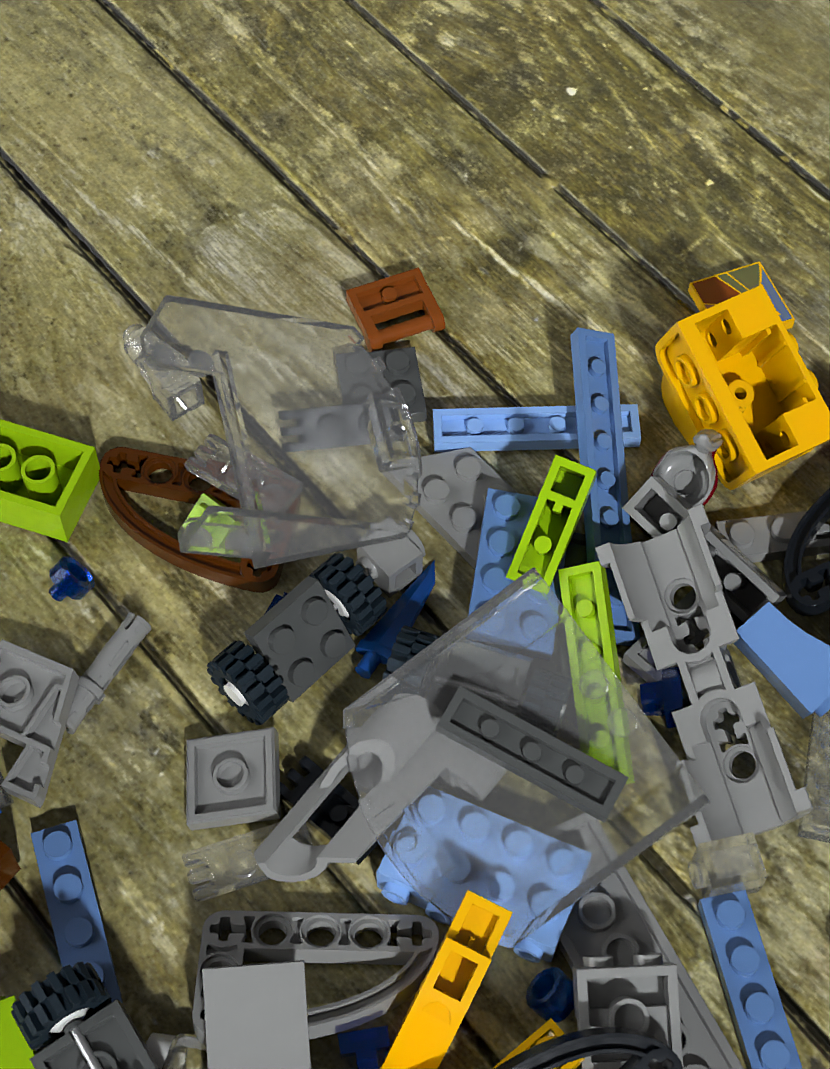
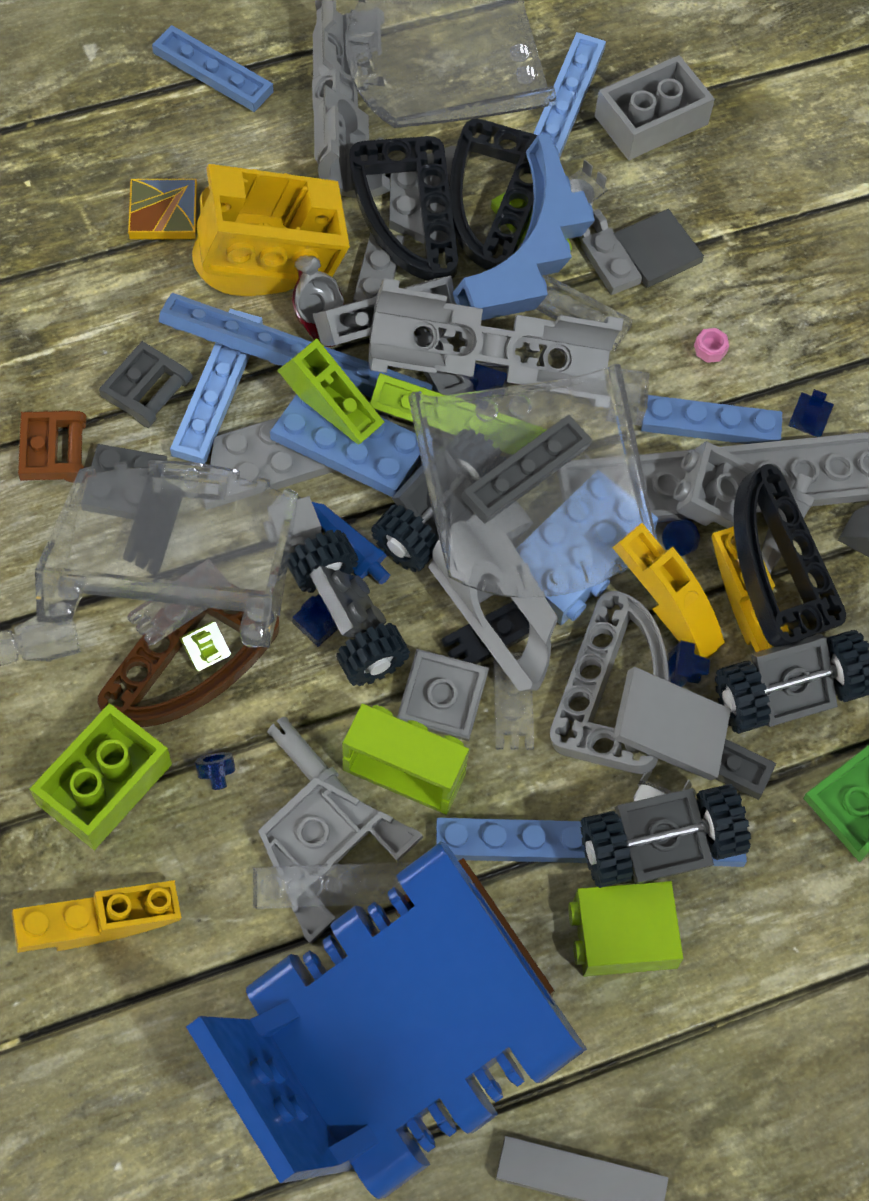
camera: 75 degrees left, 5 degrees up
none -> dark grey plate [99,341,193,428]
none -> lime piece [342,703,469,815]

